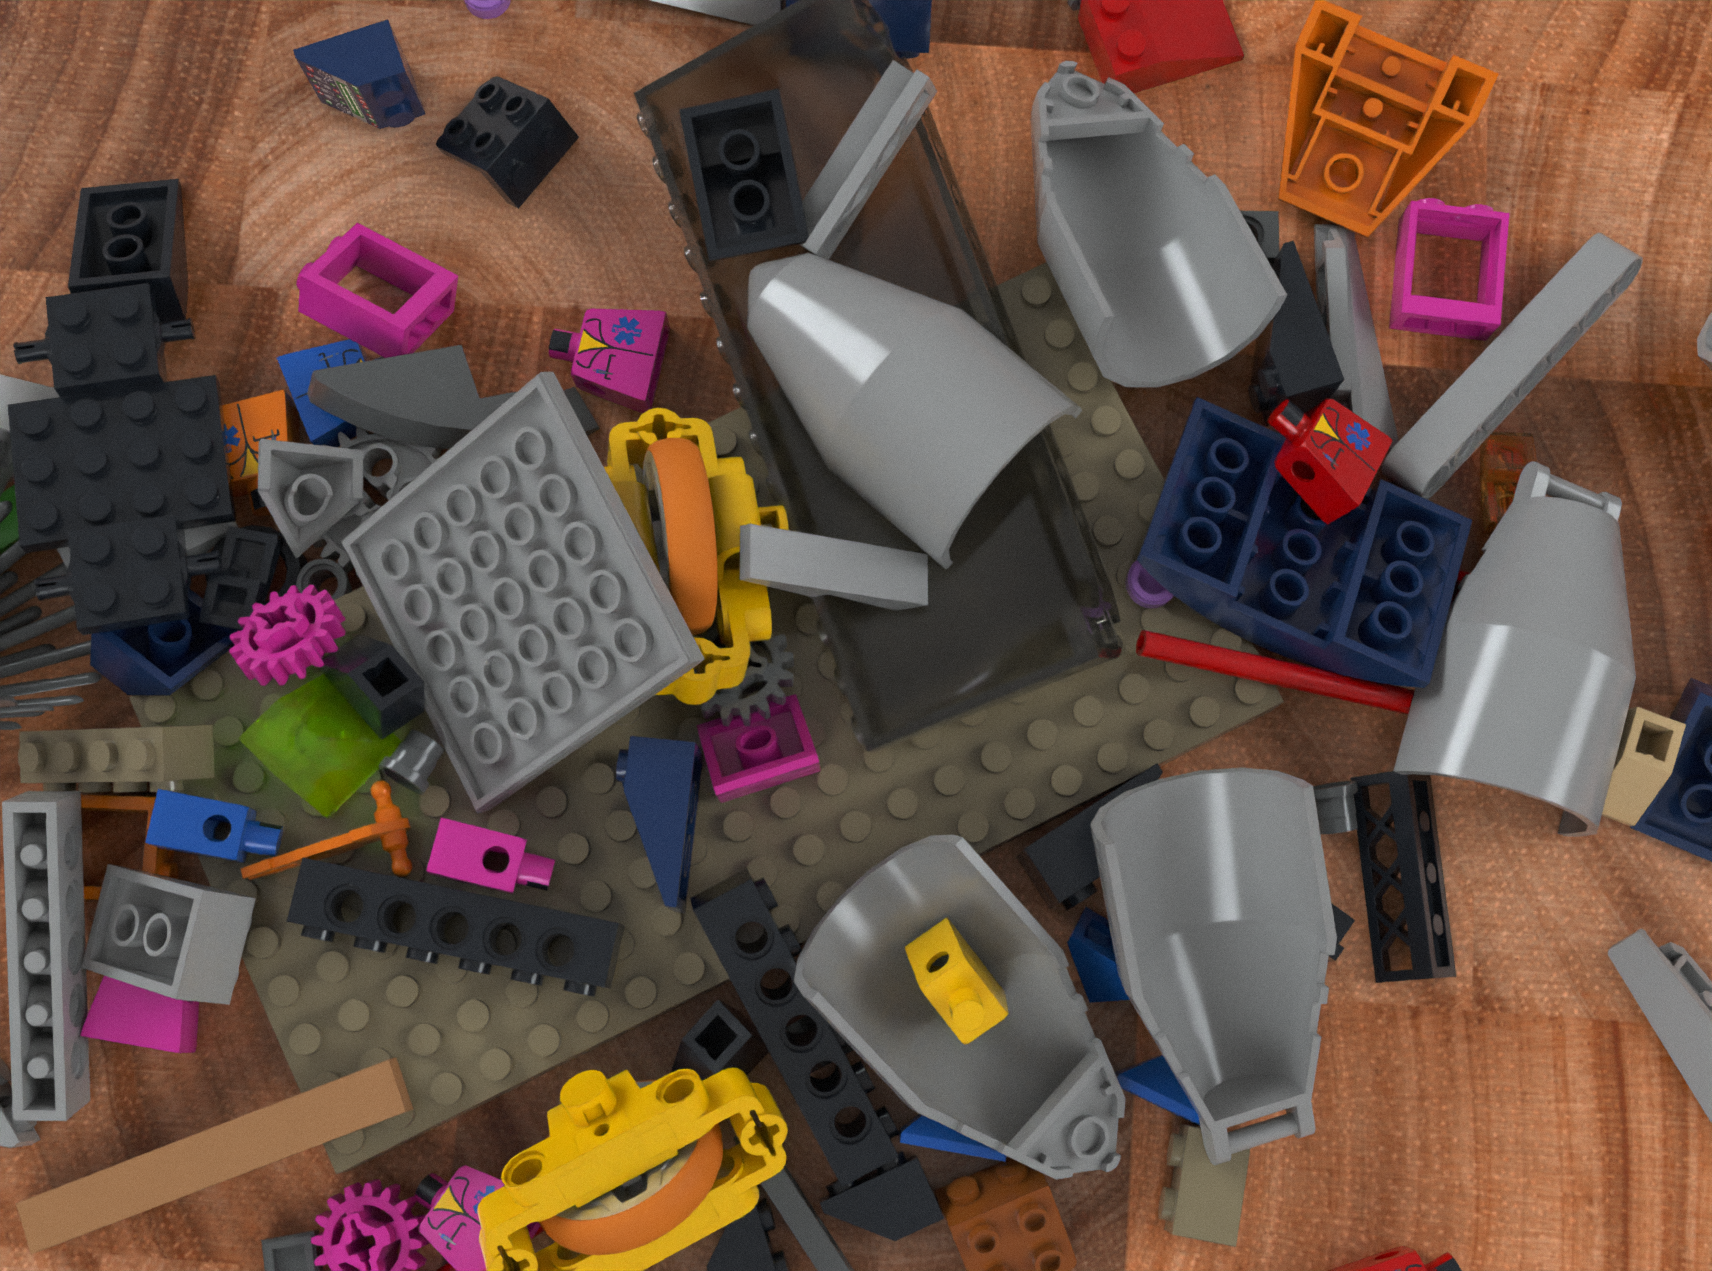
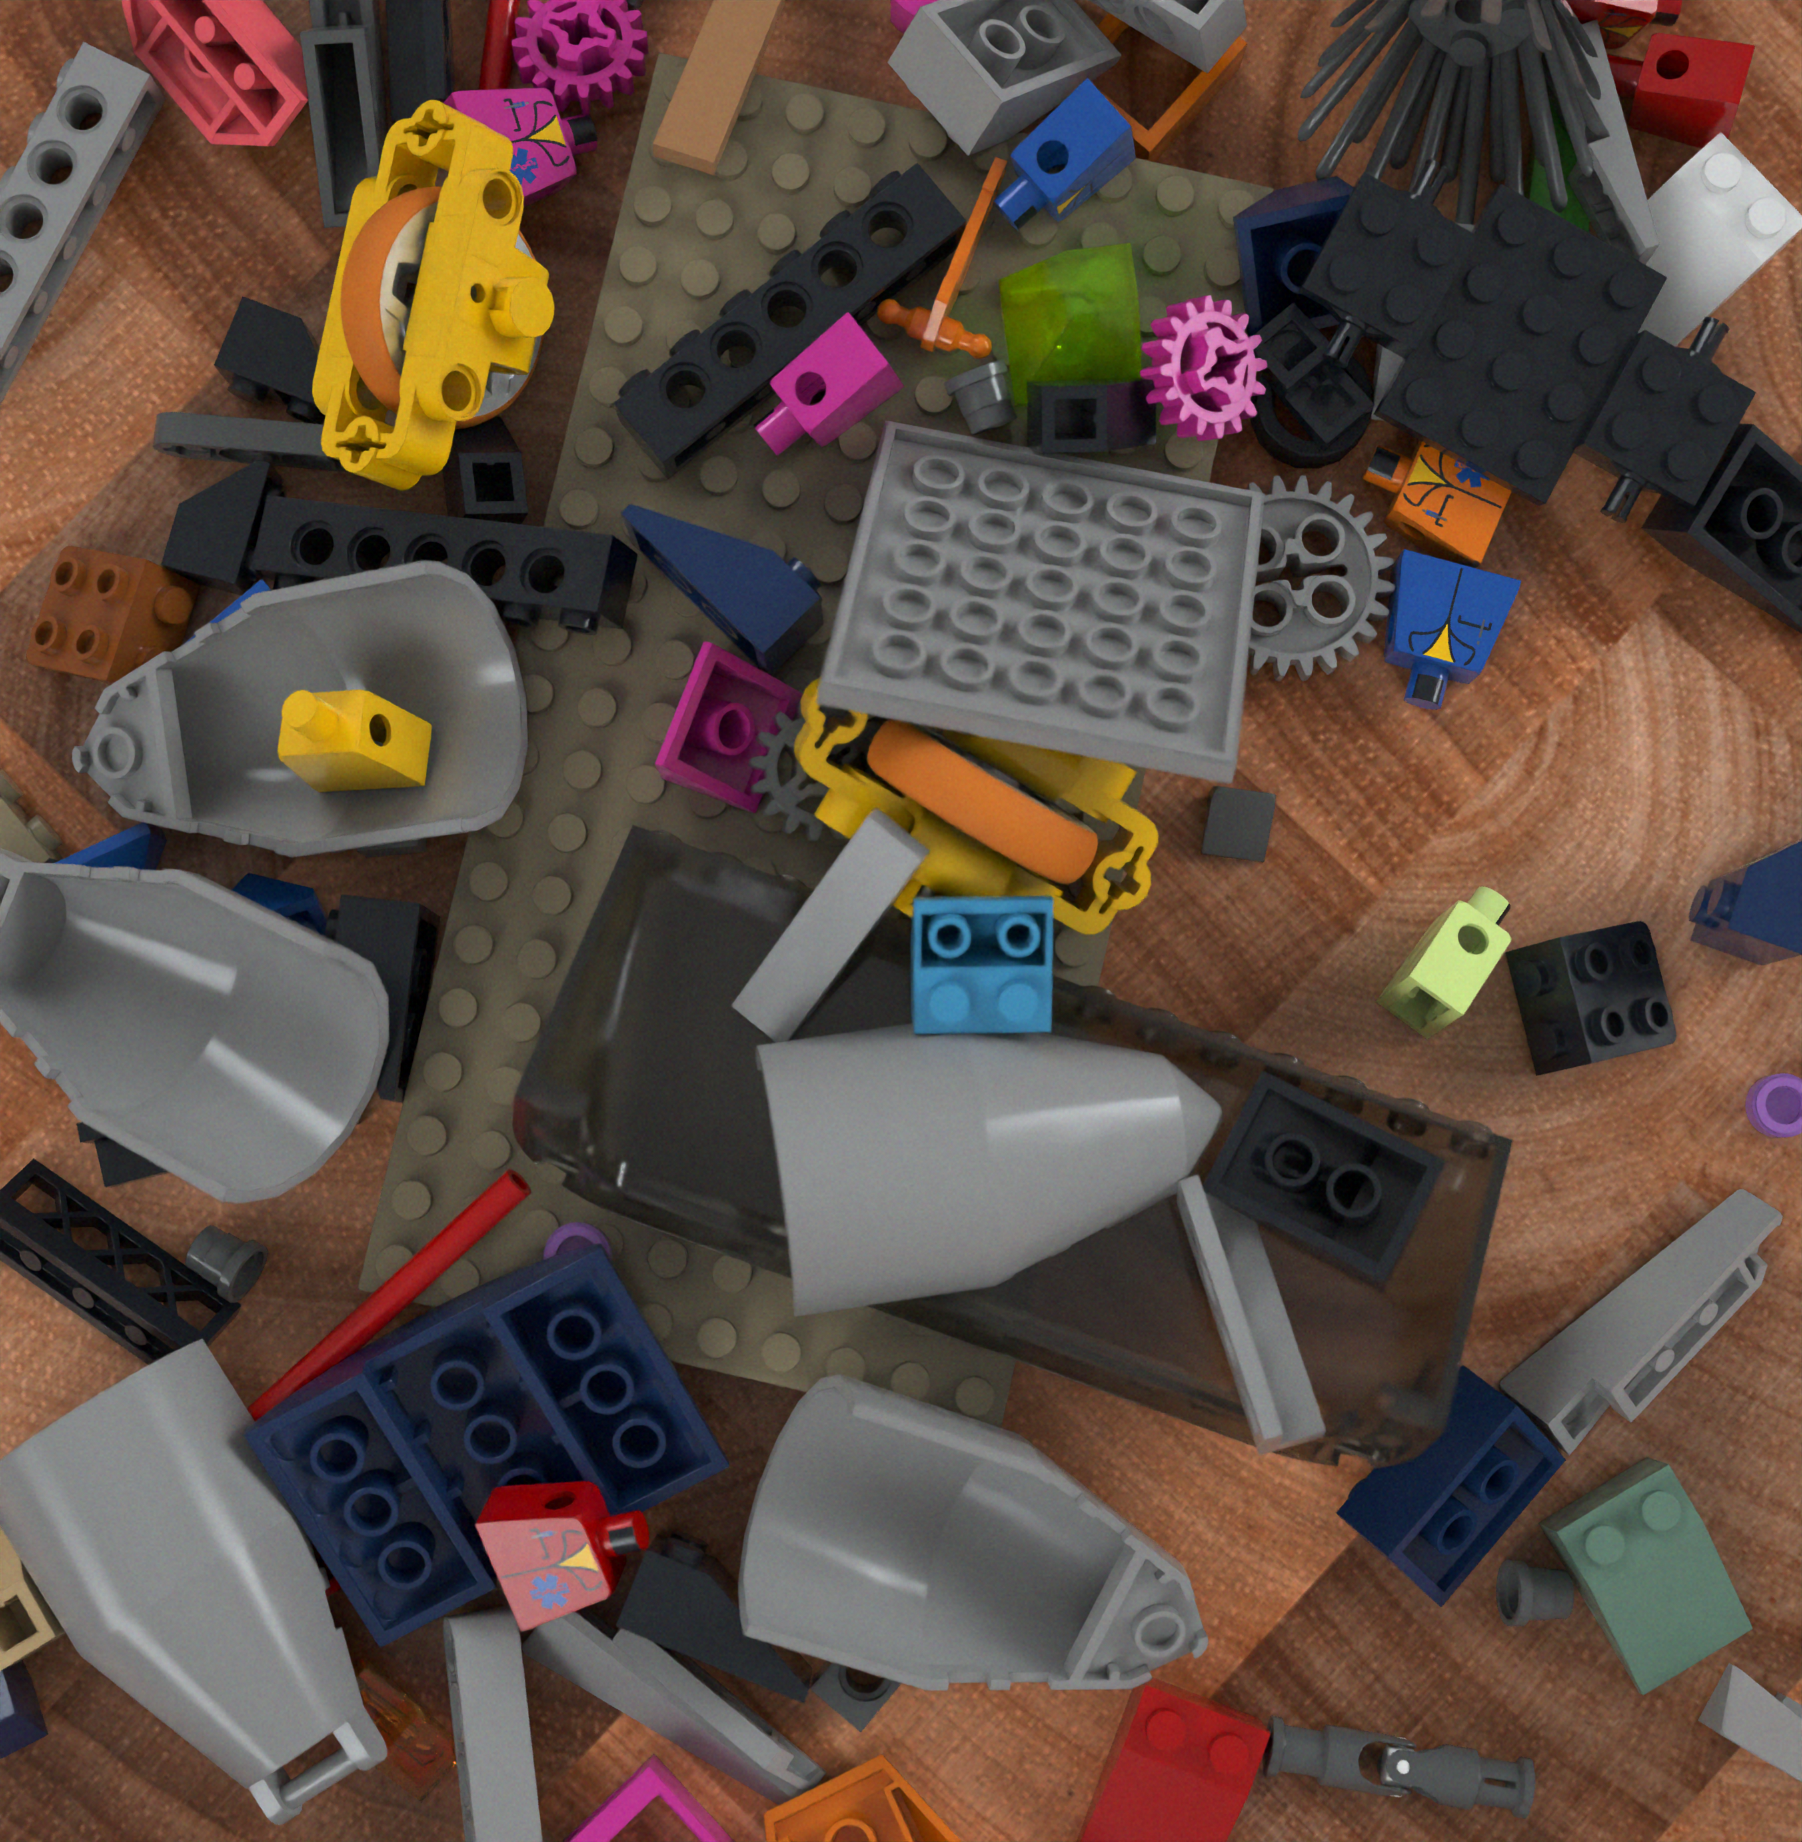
camera: 125 degrees right, 5 degrees up
dark tan brick [18,725,215,793] -> none
light grey slope [258,439,363,558] -> none
dark pink window [296,223,458,358] -> none
dark grey piece [296,559,352,600] -> none
dark grey slope [307,345,518,449] -> none
dark pink torso [549,308,670,413] -> none
none -> dark azure slope [910,896,1053,1034]
none -> yellowish green torso [1376,886,1512,1039]

